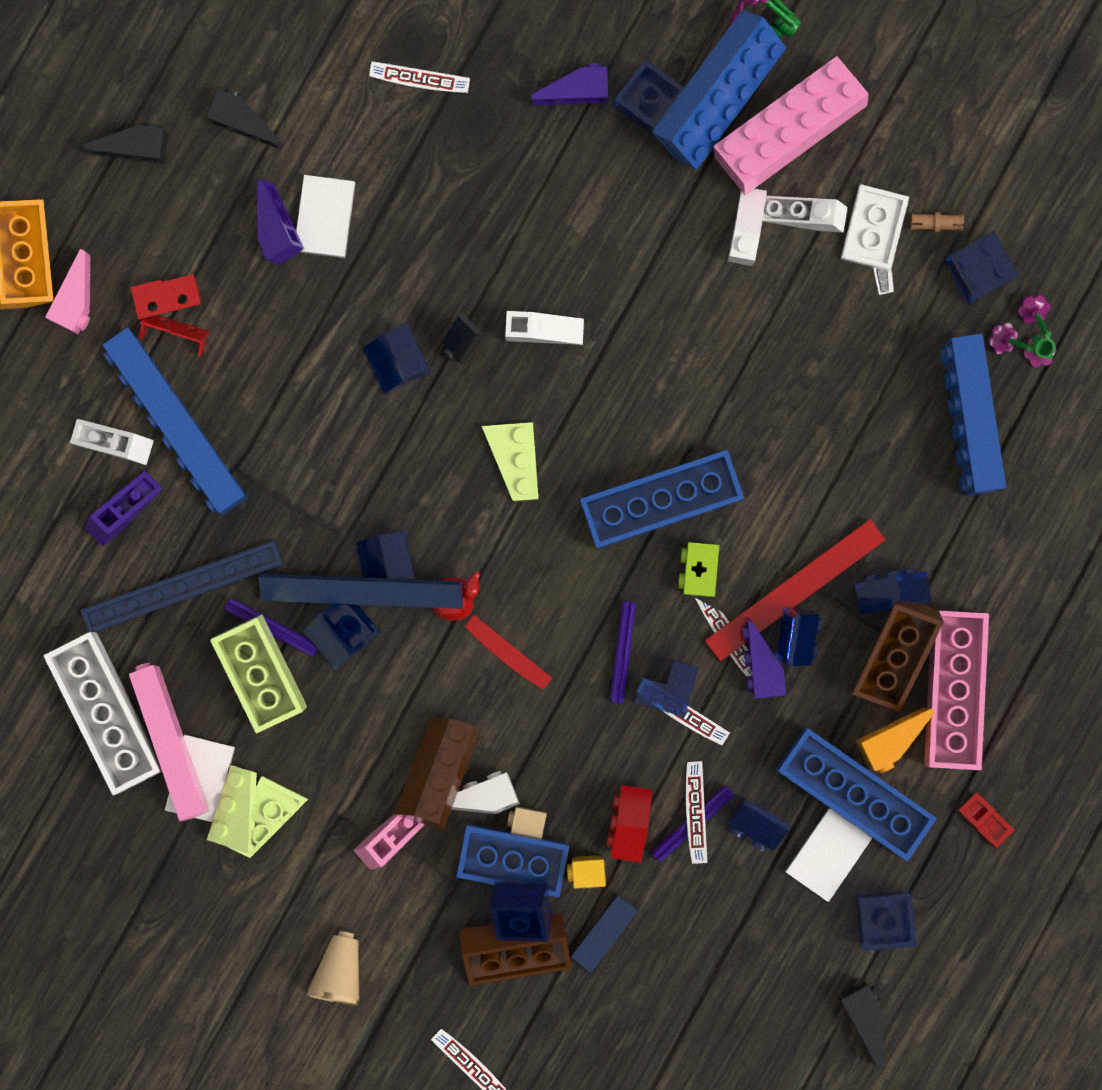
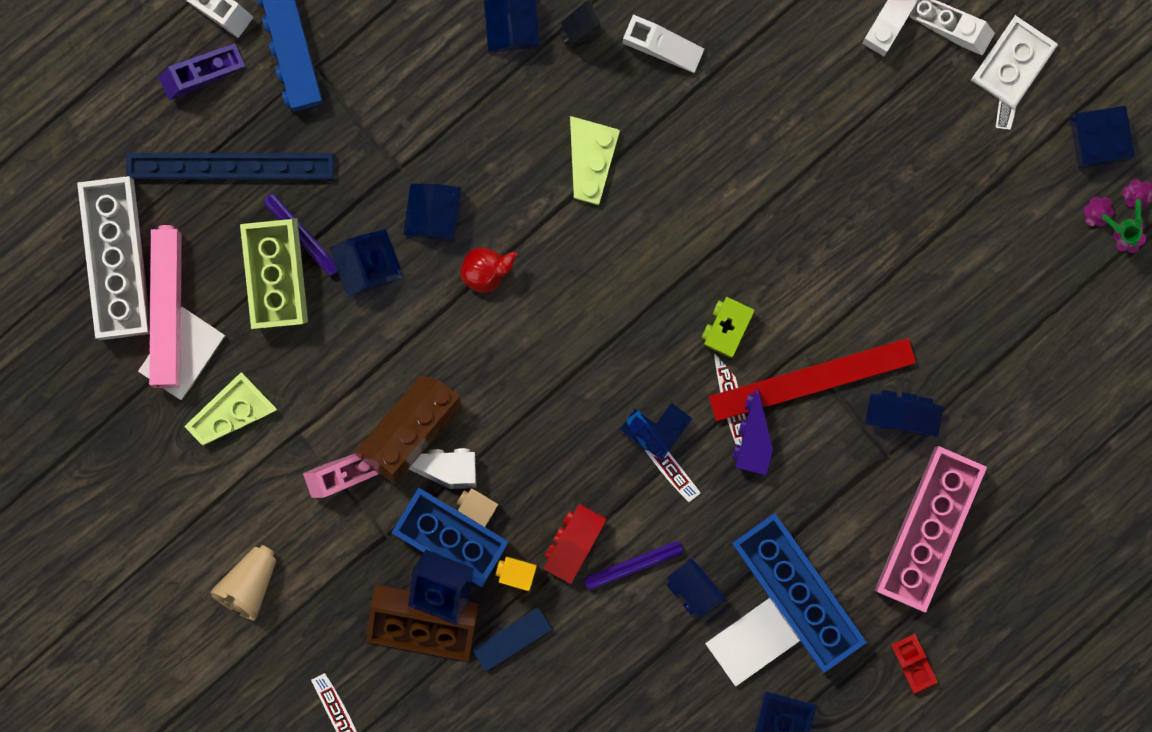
camera: 20 degrees right, 0 degrees up
yellowish green wing [207,765,257,854] -> none
dark blue tile [259,574,463,609] -> none
red sticker [465,615,552,690] -> none
blue brick [580,450,744,550] -> none
dark purple axle [610,601,636,703] -> none
sticker [686,761,707,864] -> none
clear blue slope [776,607,822,667] -> none
reddish brown slope [852,602,944,712] -> none
light orange slope [854,707,934,773] -> none
medium nougat pin [911,212,964,232] -> none
blue brick [940,334,1006,496] -> none

